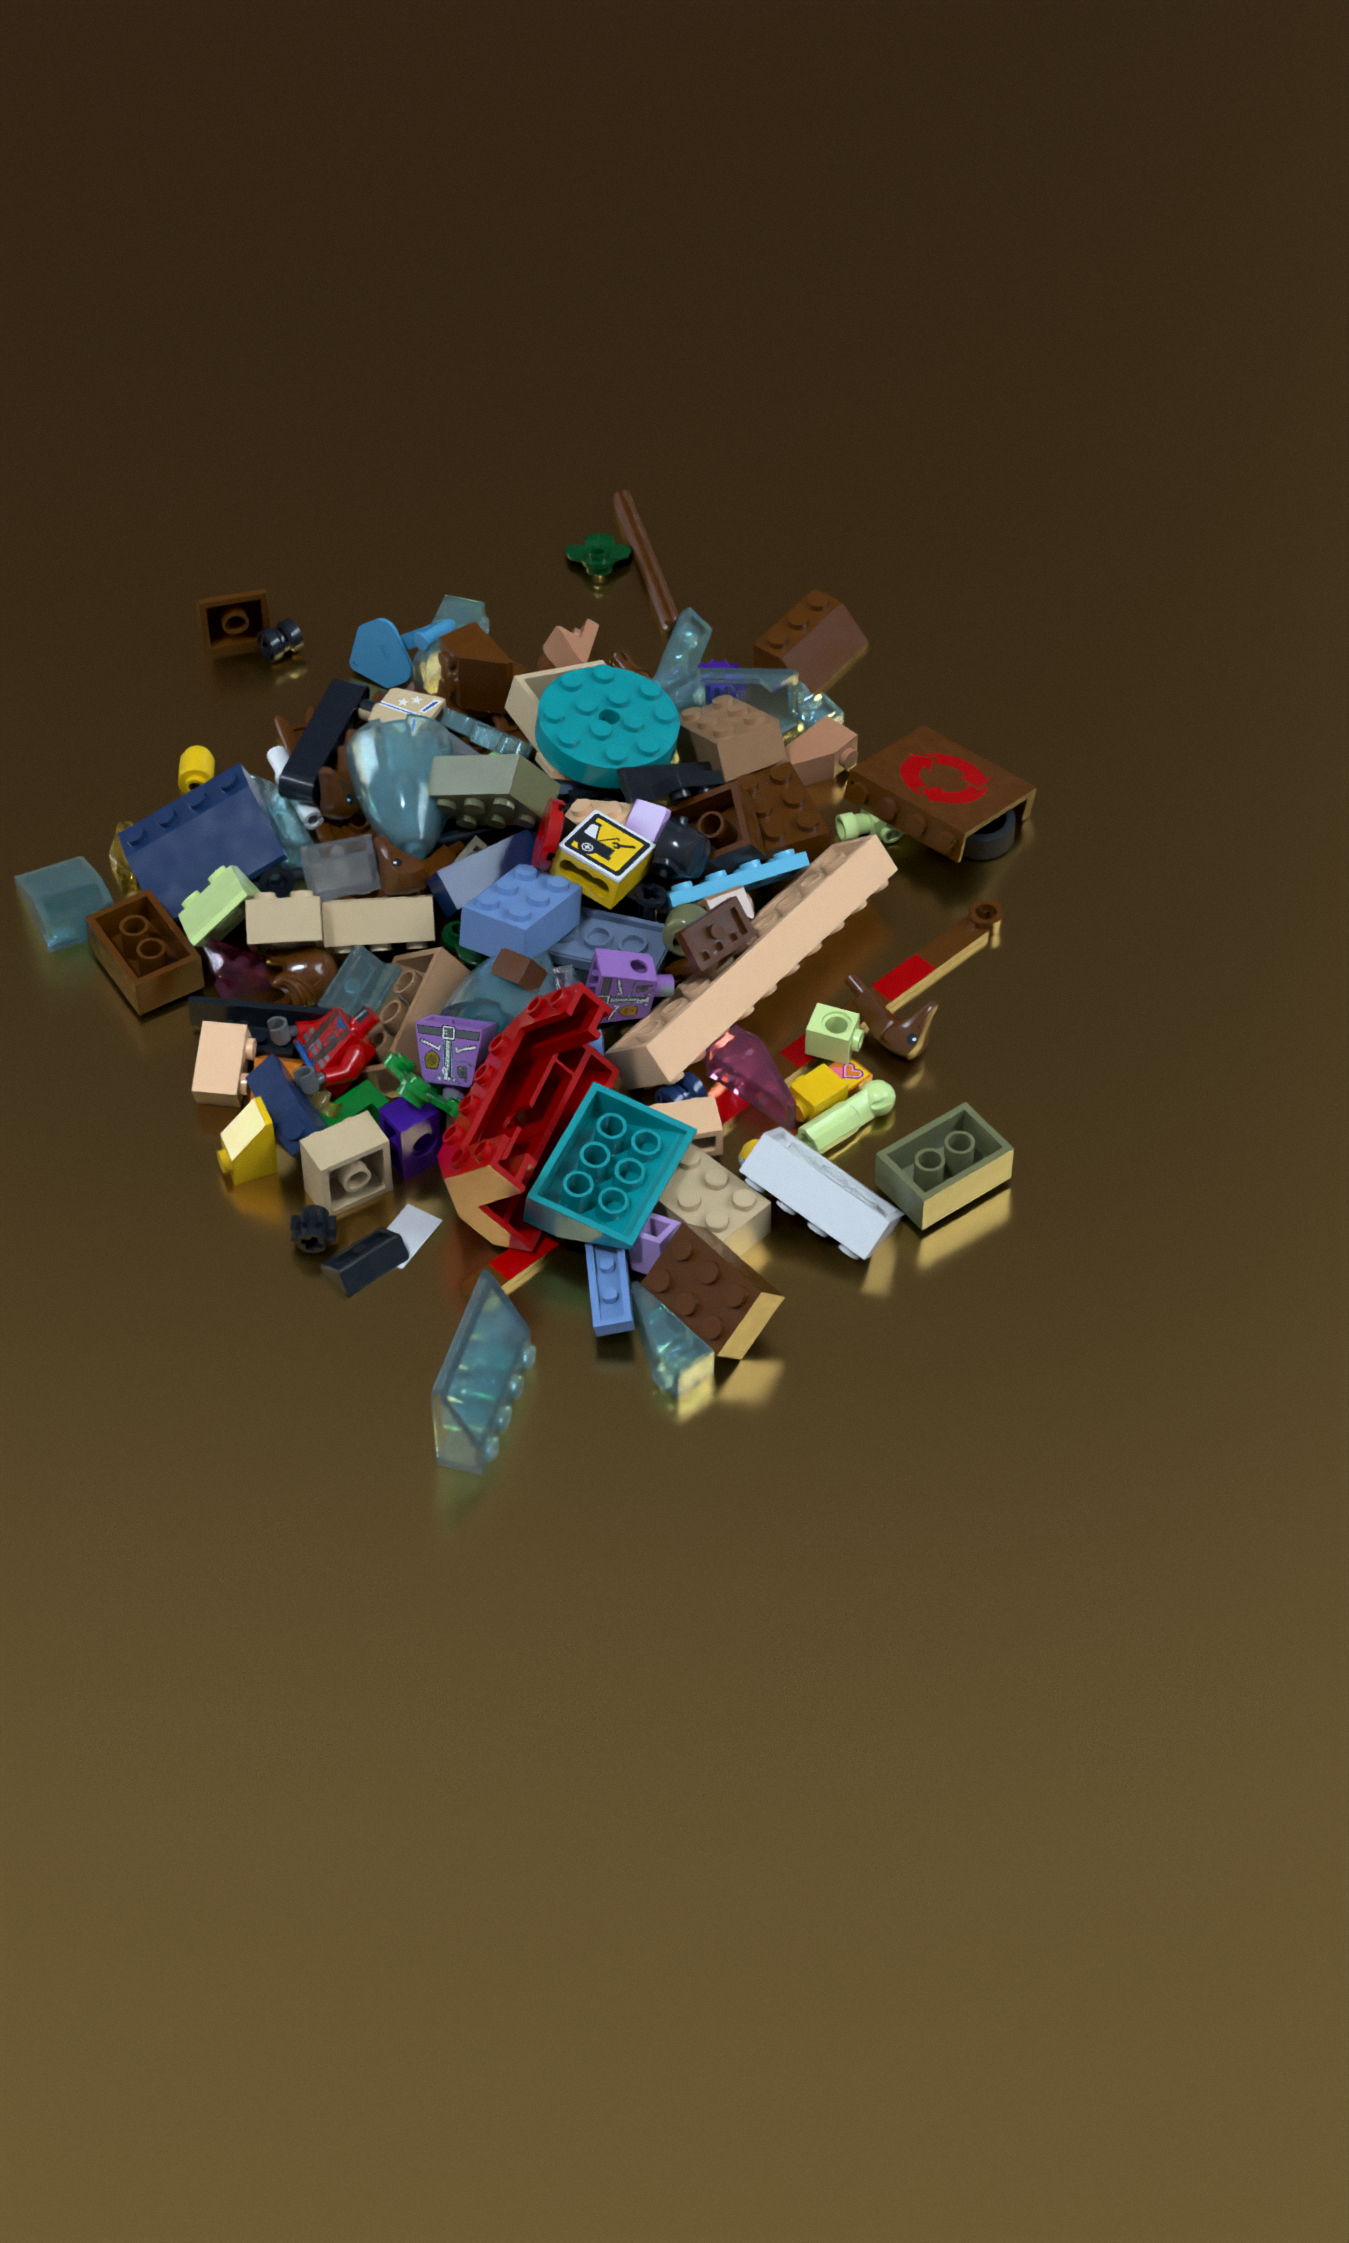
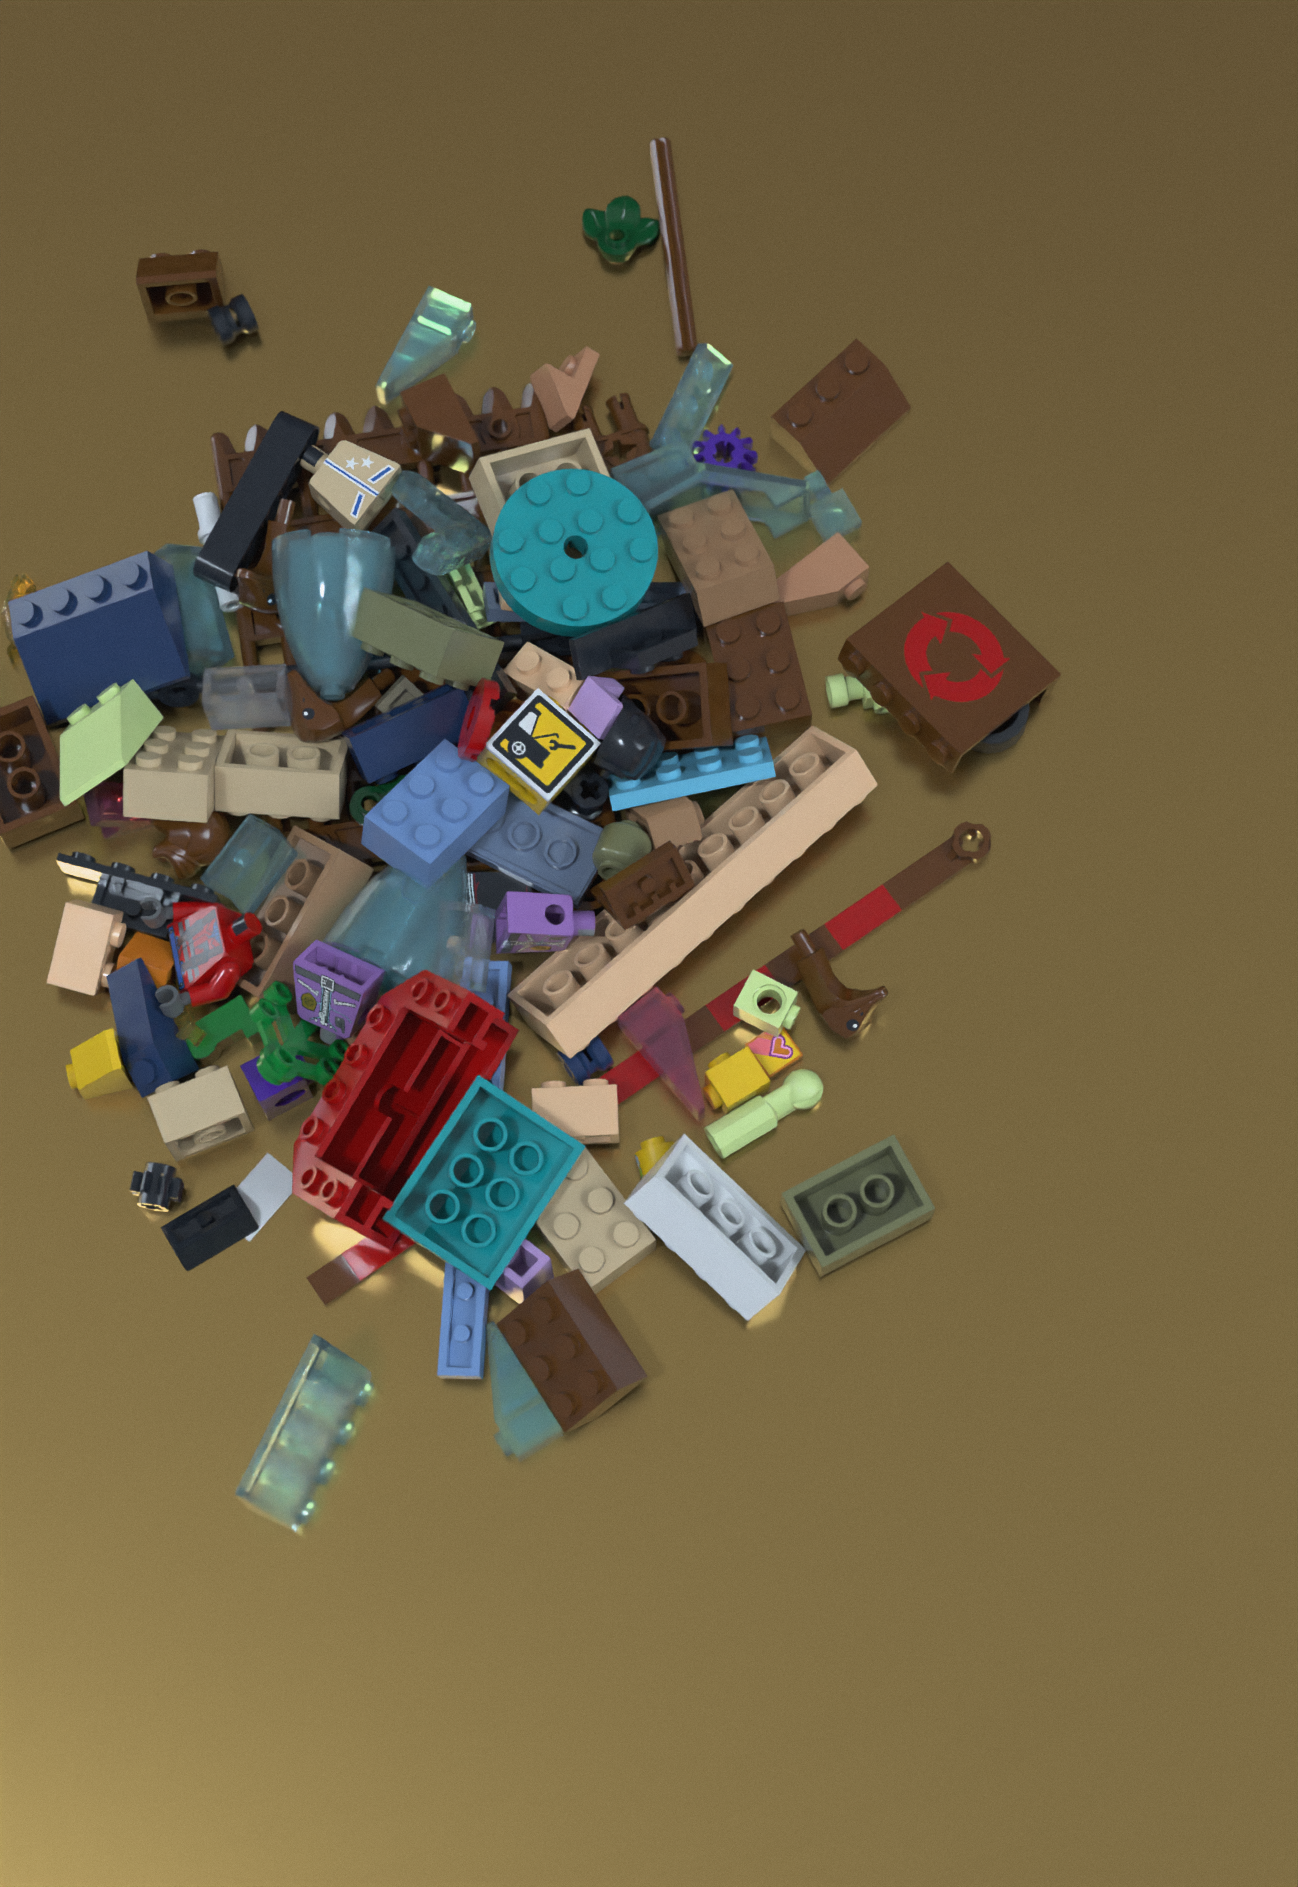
camera: 10 degrees right, 25 degrees up
yellow brick [178,745,215,794] -> none
dark azure piece [349,618,456,688] -> none
reddish brown slope [491,948,547,996] -> none

